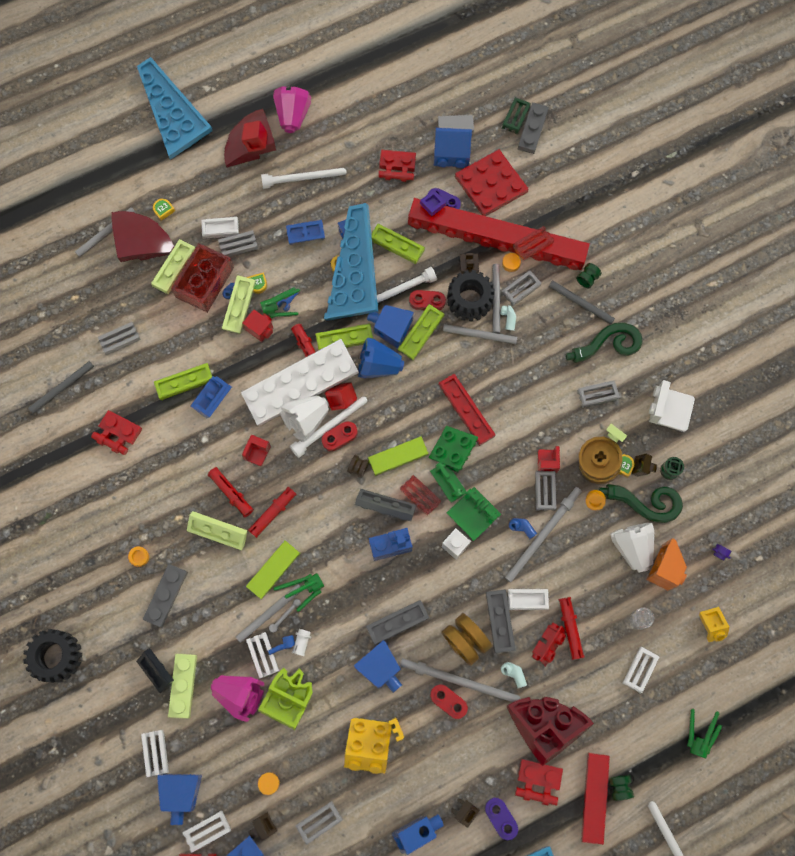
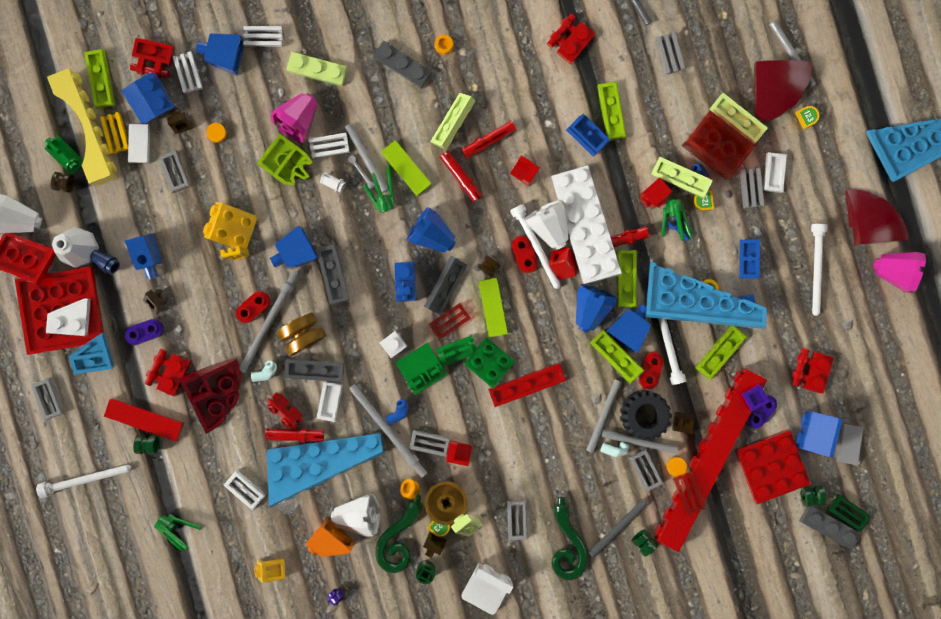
camera: 100 degrees right, 15 degrees up
black plate [136,648,174,693] -> none
red panel [242,120,267,152] -> none
blue hand [267,636,295,655] -> none
none -> dark azure wing [267,433,383,508]
none -> blue cone [406,207,456,253]
none -> dark green wheel [800,486,827,507]

